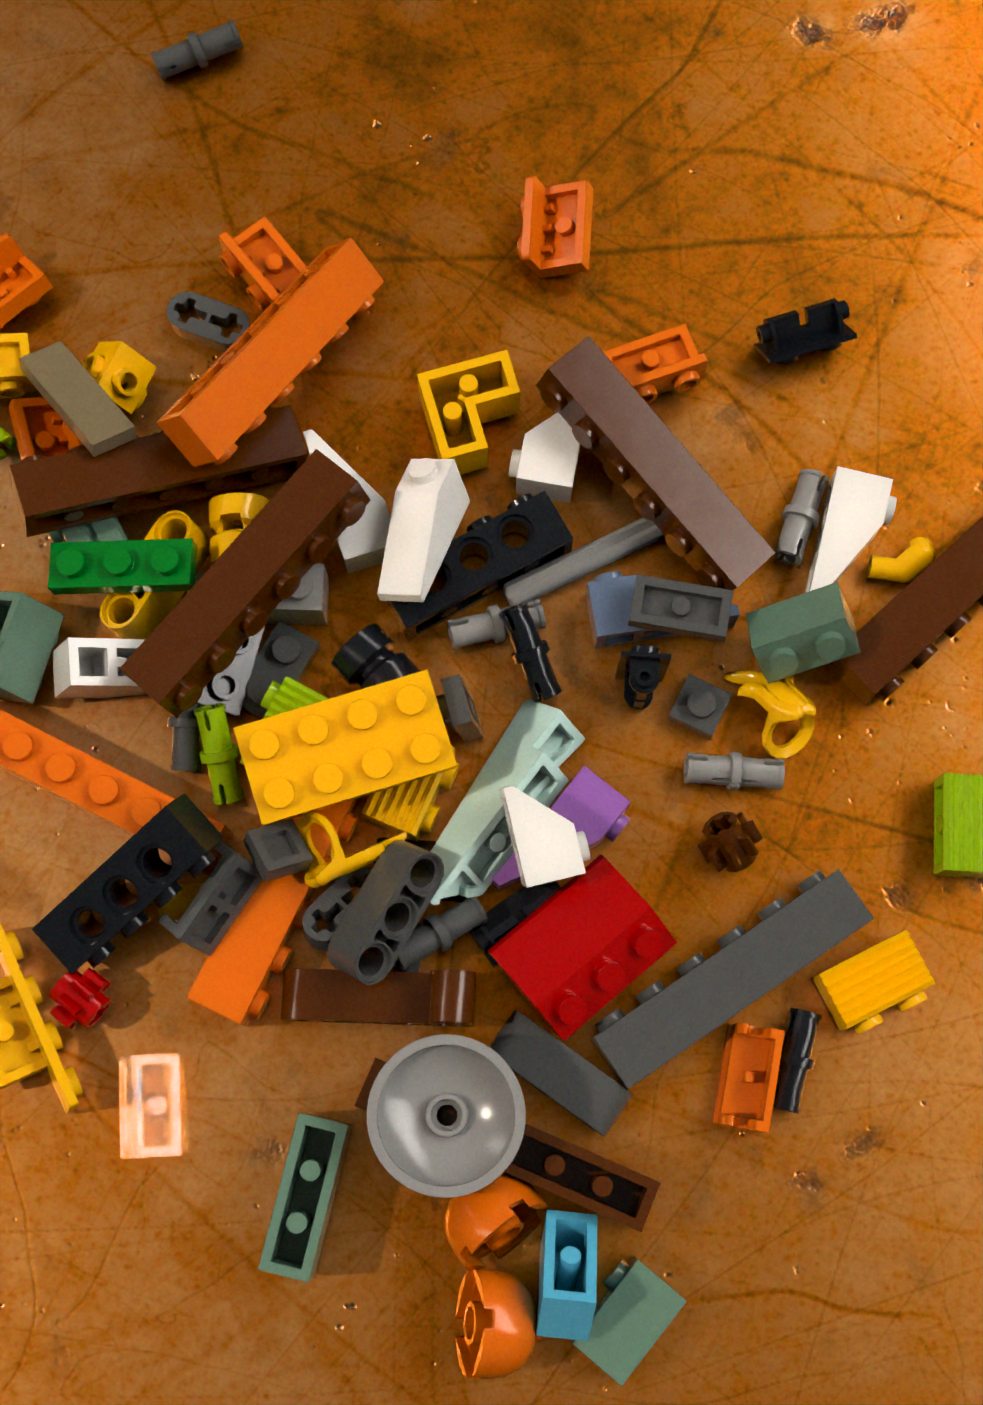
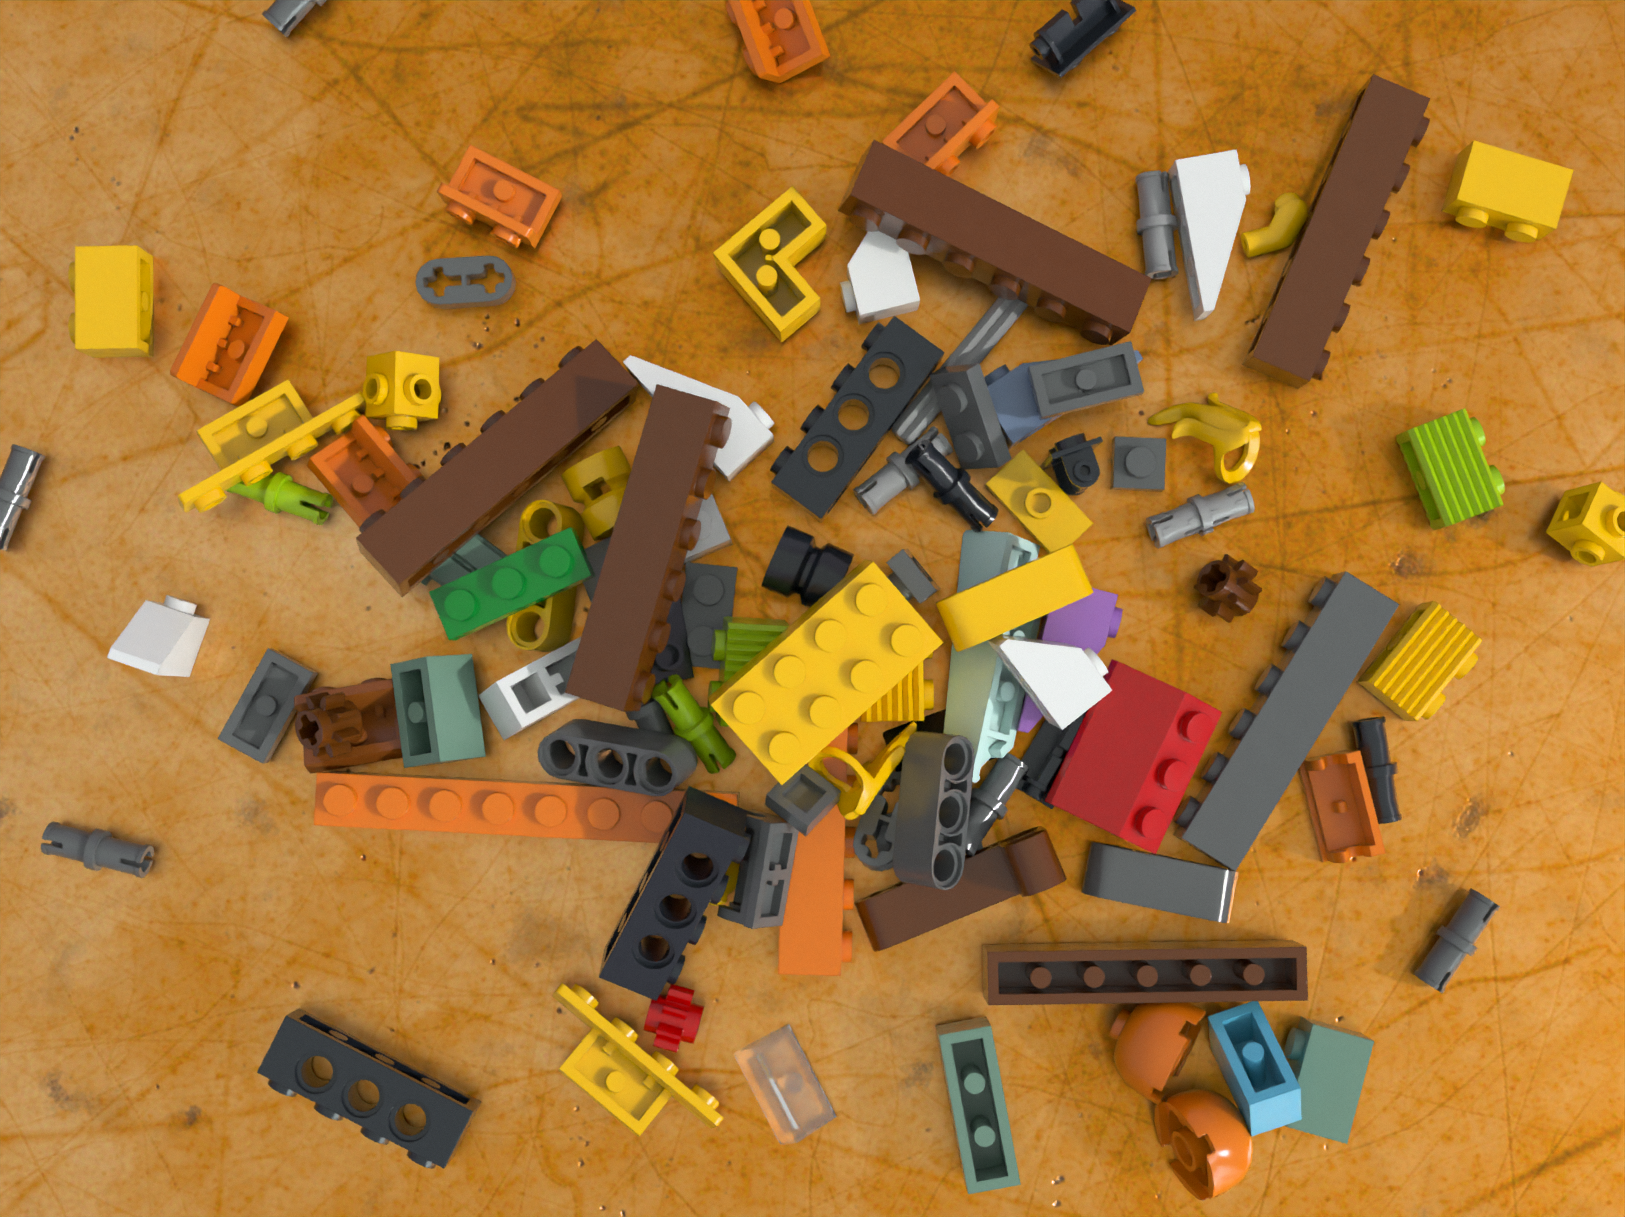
camera: 20 degrees left, 10 degrees up
dark tan tile [19,341,136,457] -> none
orange brick [156,237,384,467] -> none
light grey dish [367,1034,526,1198] -> none
white slope [377,458,470,602] -> none
sand green brick [746,582,861,683] -> none
none -> dark grey beam [537,719,698,796]
none -> dark grey plate [929,363,1011,470]
none -> yellow beam [936,544,1094,652]
none -> yellow plate [985,449,1094,553]
none -> dark grey pin [1413,888,1500,993]

